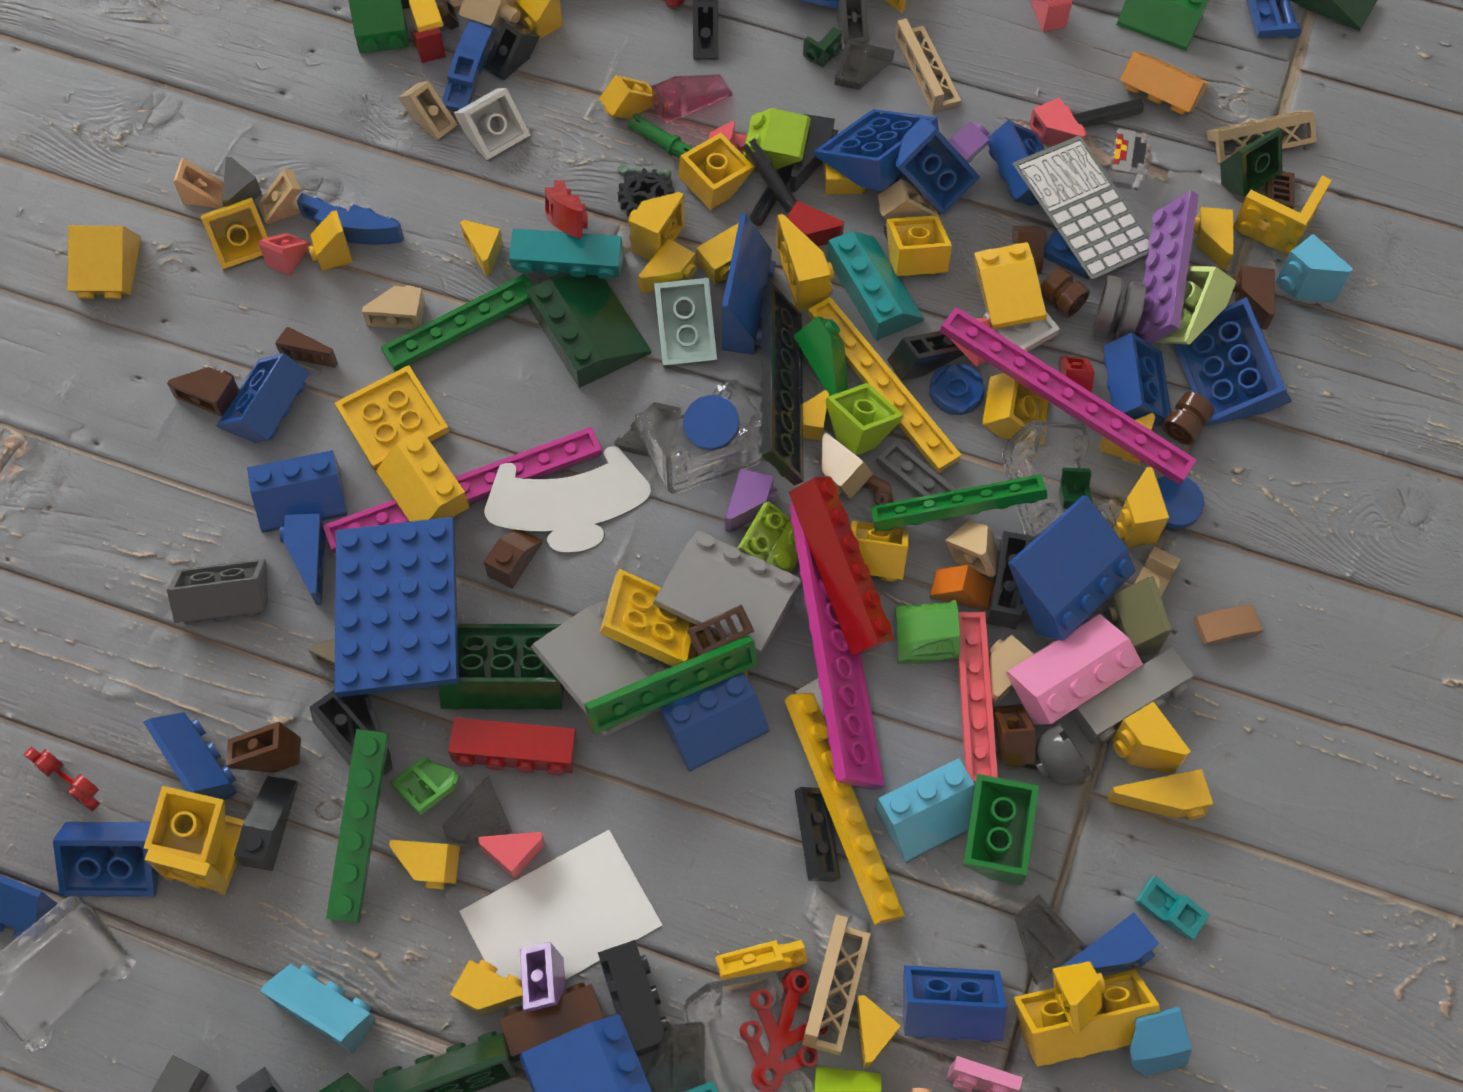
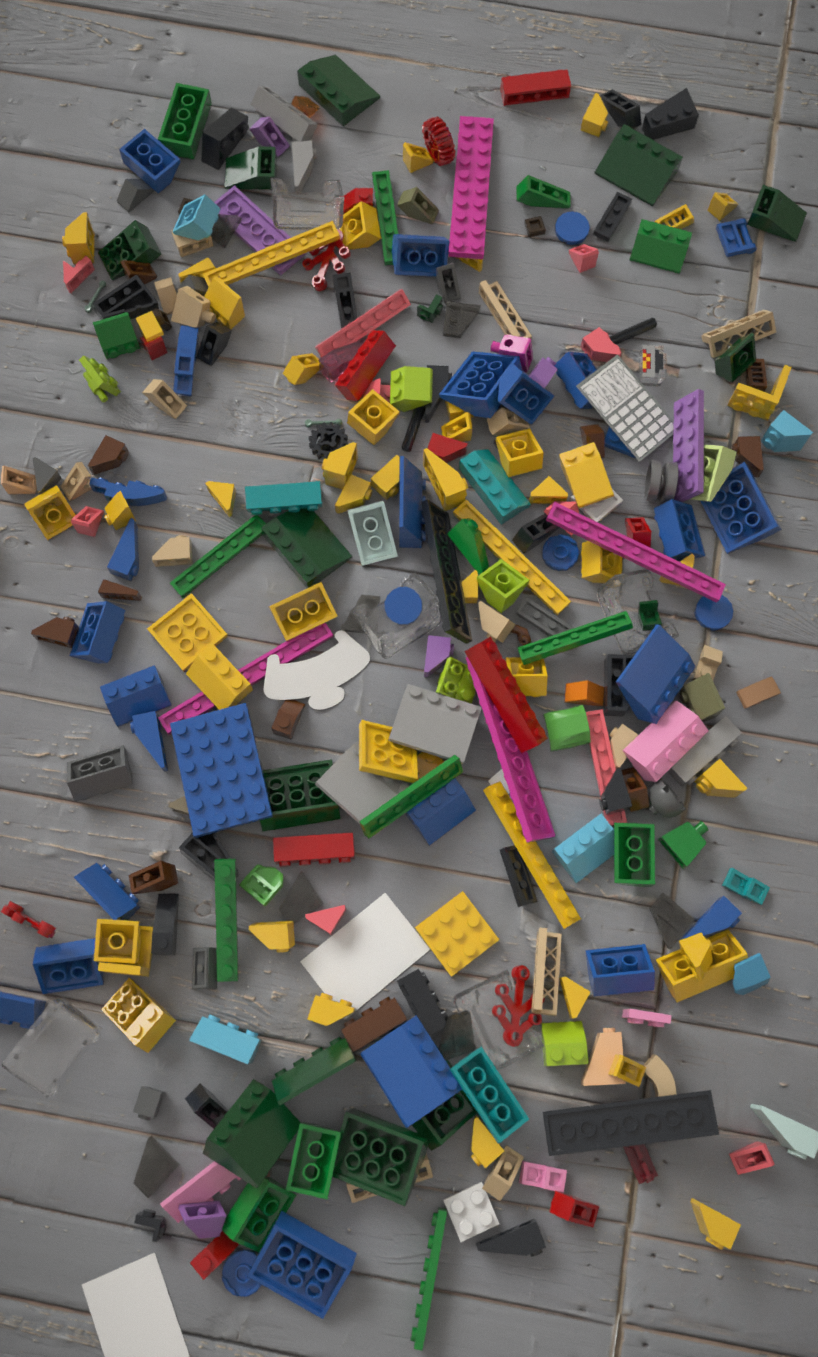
camera: 10 degrees left, 10 degrees up
white slope [454,88,530,160] -> none
medium lavender slope [520,942,566,1012] -> none
red slope [545,180,588,238] -> none
green pin [628,114,693,158] -> none
reddish brown slope [687,604,755,656] -> none
yellow hinge [715,940,807,986] -> none
black pin [741,138,797,214] -> none
tan slope [945,520,998,577] -> none
reddish brown wheel [1040,267,1090,318] -> none
yellow slope [1107,769,1214,821] -> none
yellow slope [1114,467,1169,548] -> none
light orange slope [1119,51,1209,115] -> none
reddish brown wheel [1162,392,1215,445] -> none
yellow slope [1193,207,1234,269] -> none
none -> lime plate [79,355,121,403]
none -> reddish brown slope [88,435,129,474]
none -> yellow slope [101,977,176,1053]
none -> blue slope [107,518,139,581]
none -> dark grey slope [192,947,217,989]
none -> yellow slope [268,582,338,641]
none -> coral plate [315,289,411,362]
none -> red brick [335,330,396,401]
none -> yellow plate [415,891,499,977]
none -> yellow slope [441,412,472,442]
none -> dark pink torso [490,335,533,373]
none -> yellow slope [529,476,568,504]
none -> black slope [599,768,632,815]
none -> green torso [658,821,709,869]

